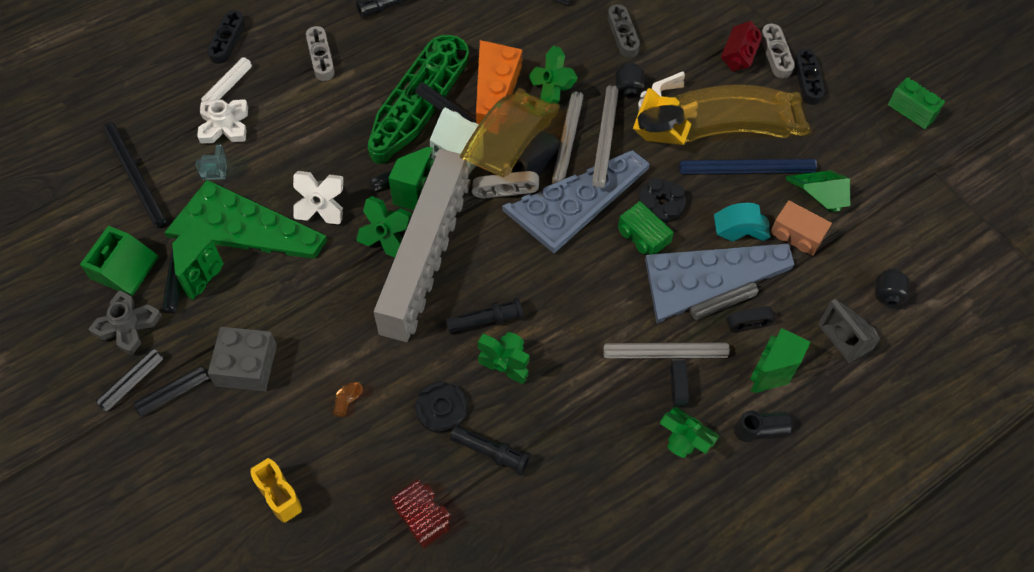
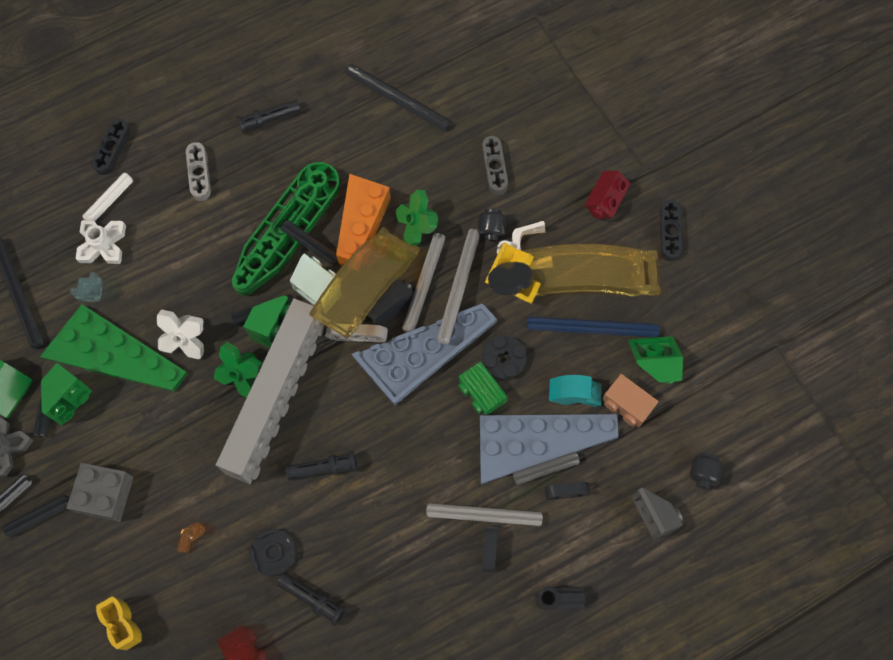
camera: 10 degrees right, 10 degrees up
green plant [477,332,529,384] -> none
green plant [660,407,720,458] -> none
green slope [750,328,810,393] -> none
light grey beam [761,24,795,78] -> none
green brick [888,78,945,129] -> none

